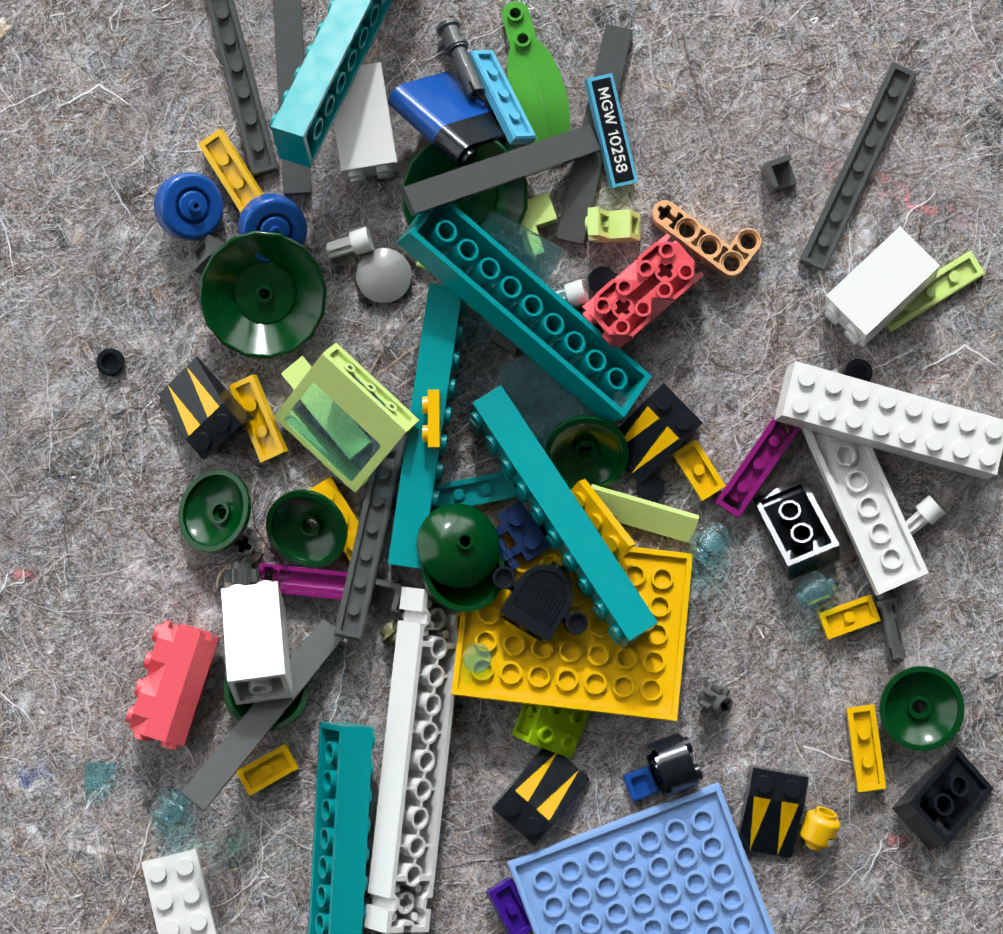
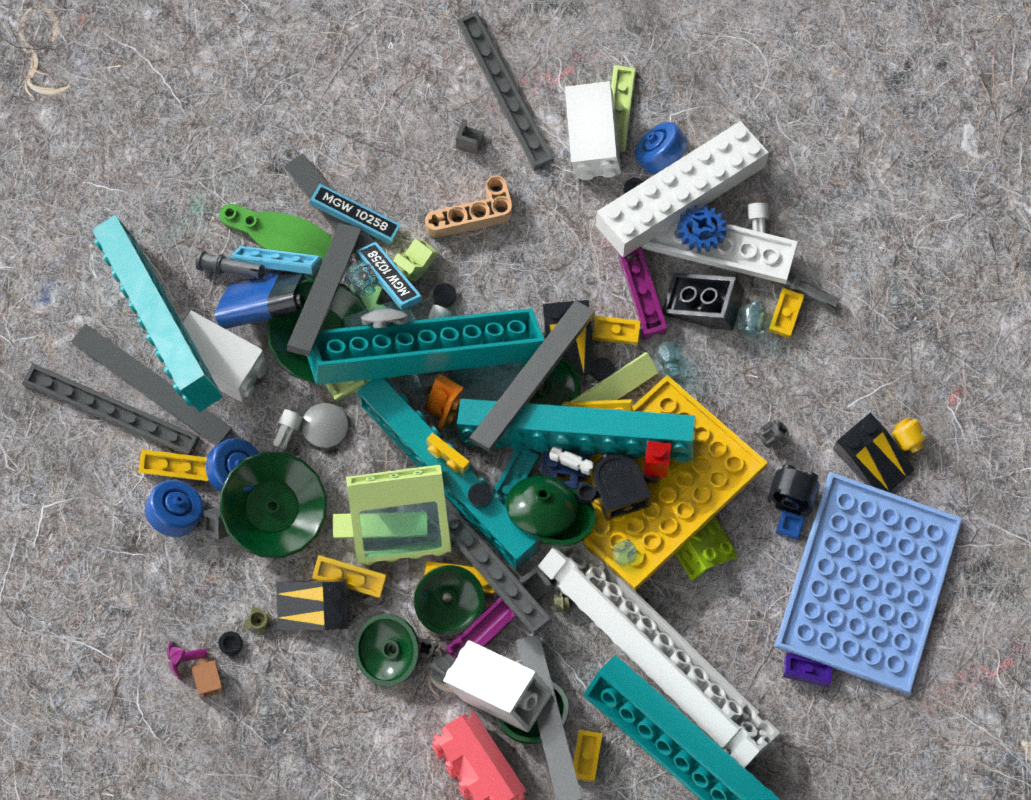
camera: 50 degrees left, 15 degrees down
black slope [492,748,589,846] -> none
coral brick [581,234,704,349] -> none
yellow plate [845,704,886,792] -> none
dark green dish [879,666,964,751] -> none
black slope [892,747,994,850] -> none
none -> magenta plant [167,641,208,681]
none -> nougat brick [191,659,224,699]
none -> olive plate [244,607,272,635]
none -> clear light blue head [344,261,379,297]
none -> tile [356,242,422,310]
none -> light grey dish [361,308,408,328]
none -> orange bracket [425,374,463,430]
none -> black tile [468,483,492,508]
none -> tile [470,300,595,452]
none -> white axle [549,446,594,475]
none -> blue wheel [634,122,688,174]
none -> red brick [644,441,671,478]
none -> blue gear [677,205,727,253]

